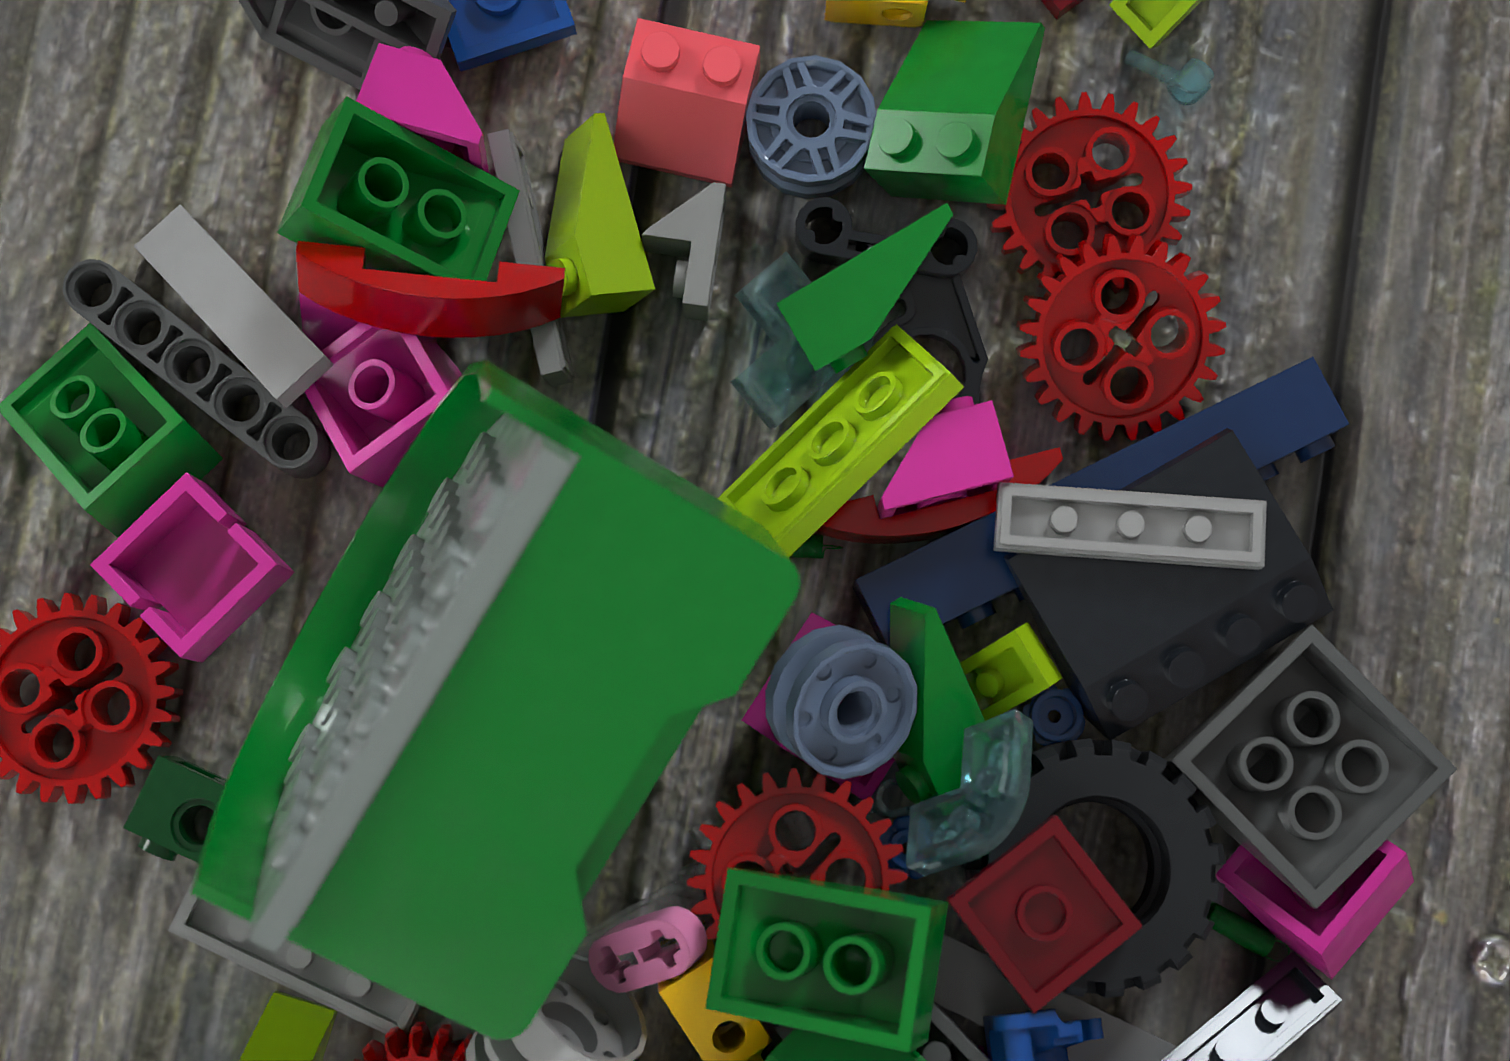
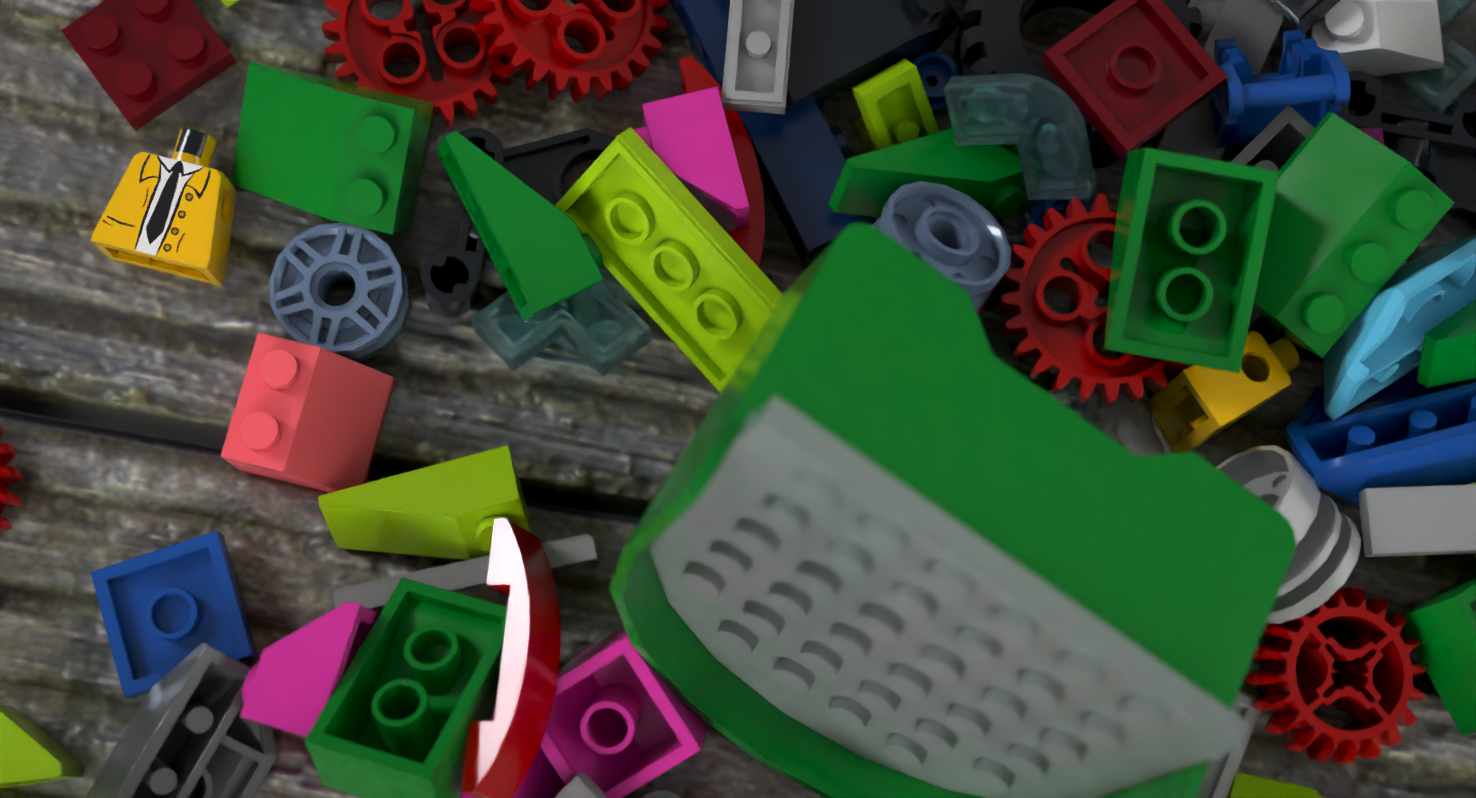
camera: 90 degrees left, 5 degrees down
bright pink beam [588,906,707,993] -> none
light grey slope [642,182,726,321] -> none

